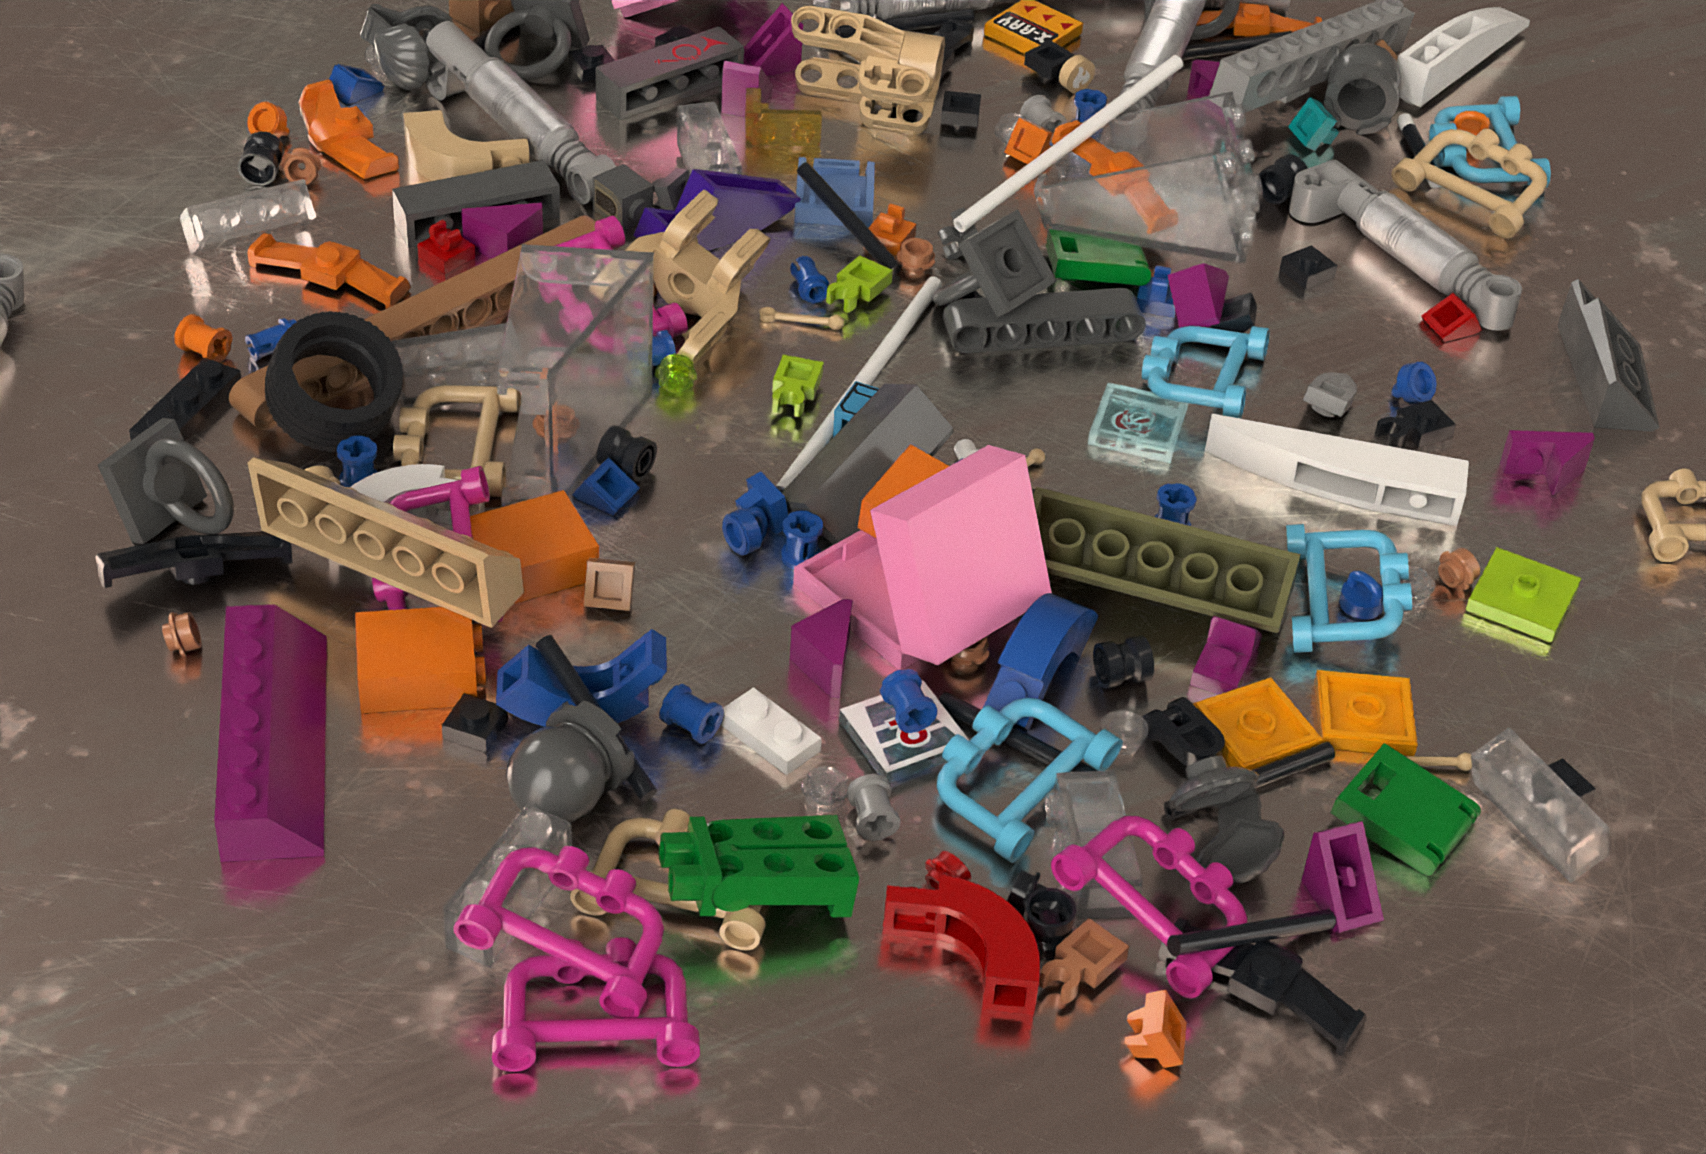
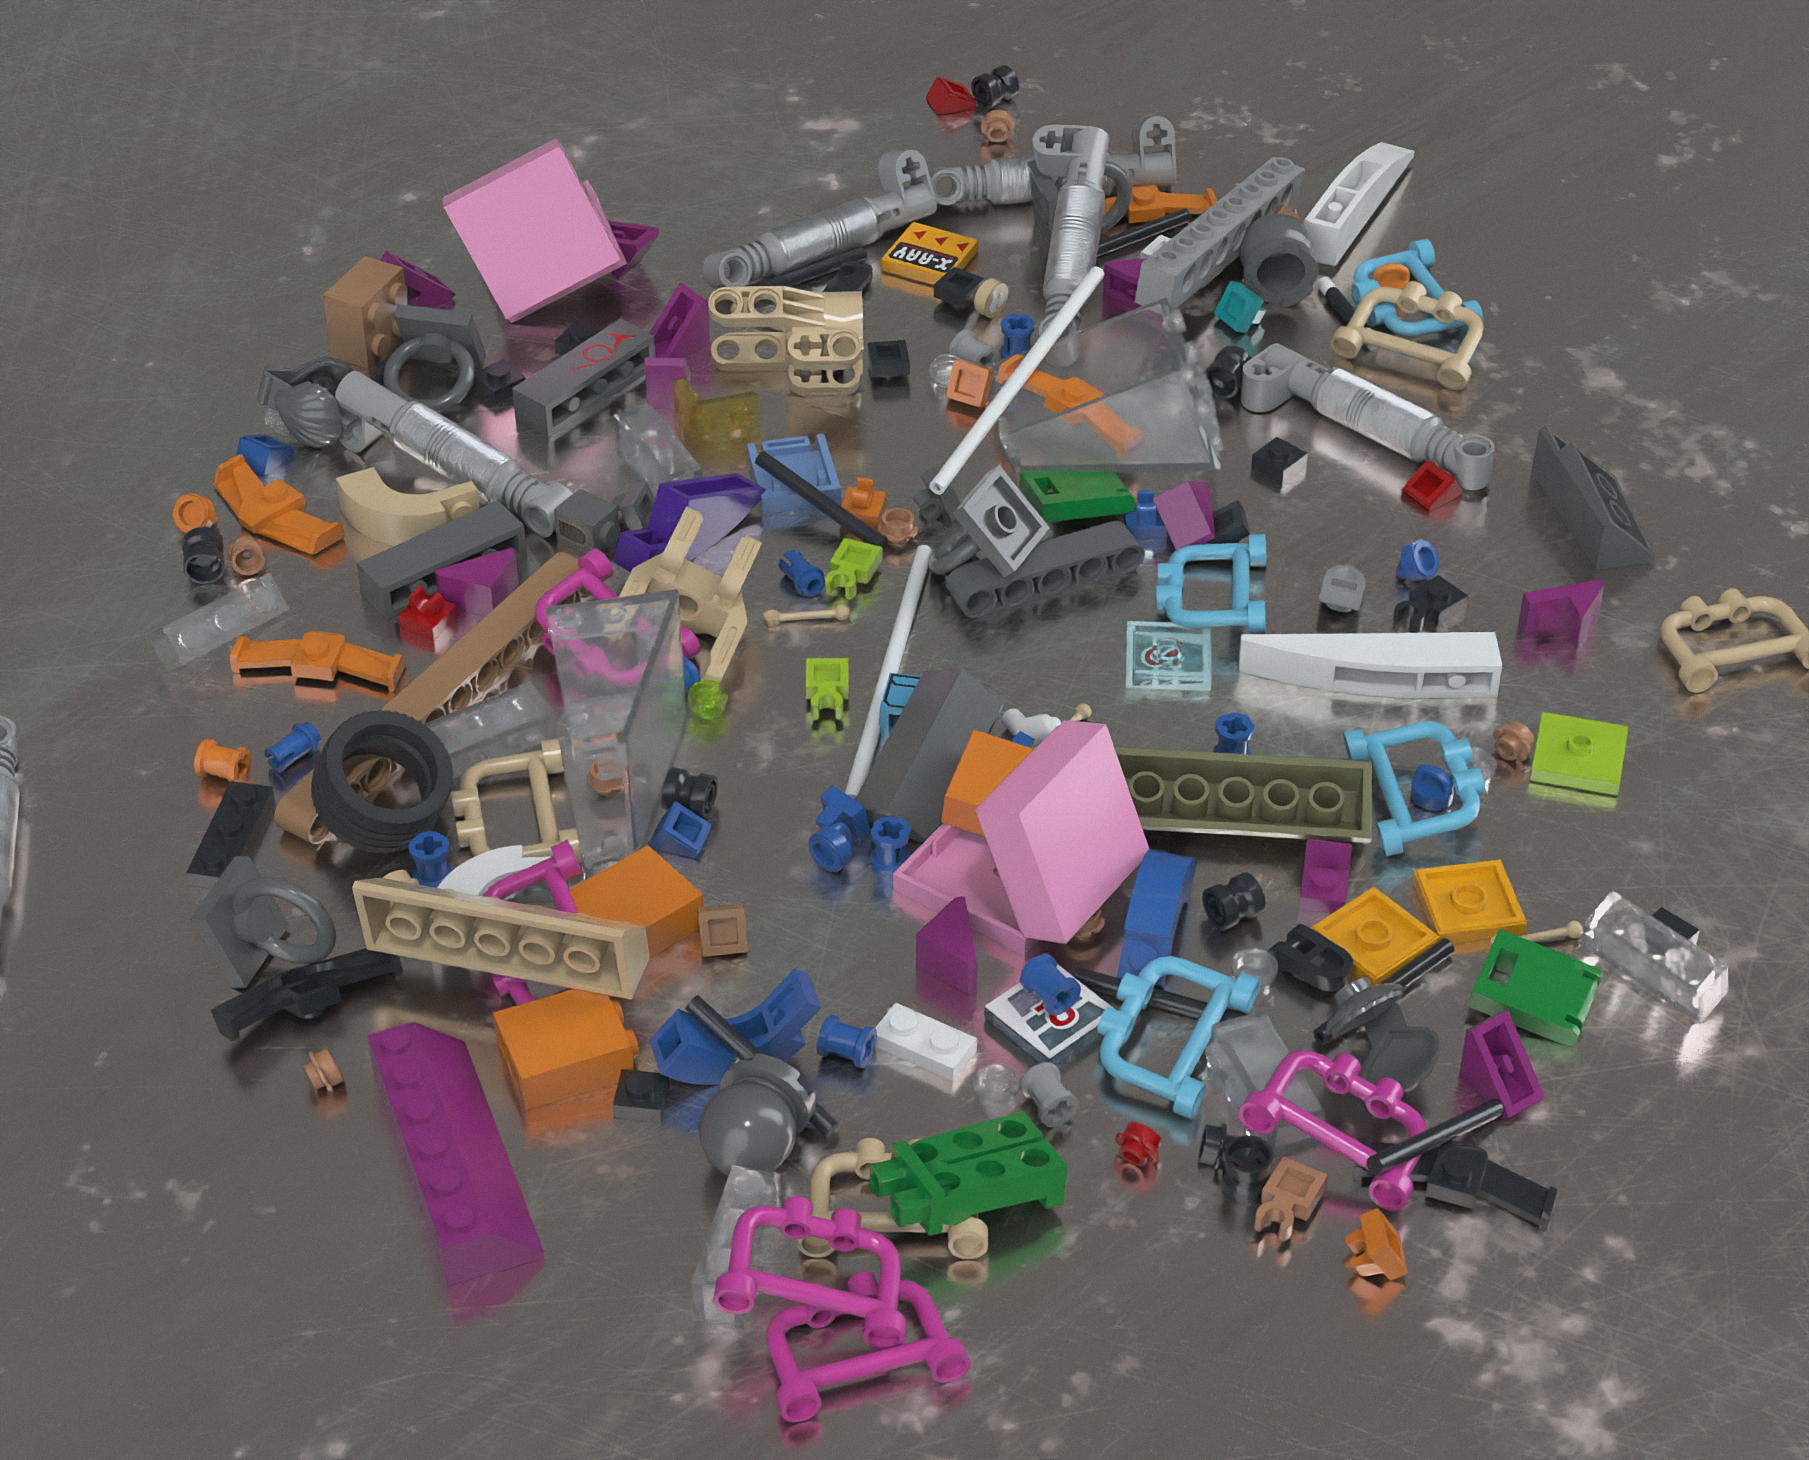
camera: 10 degrees left, 0 degrees up
red arch [882,875,1040,1015] -> none

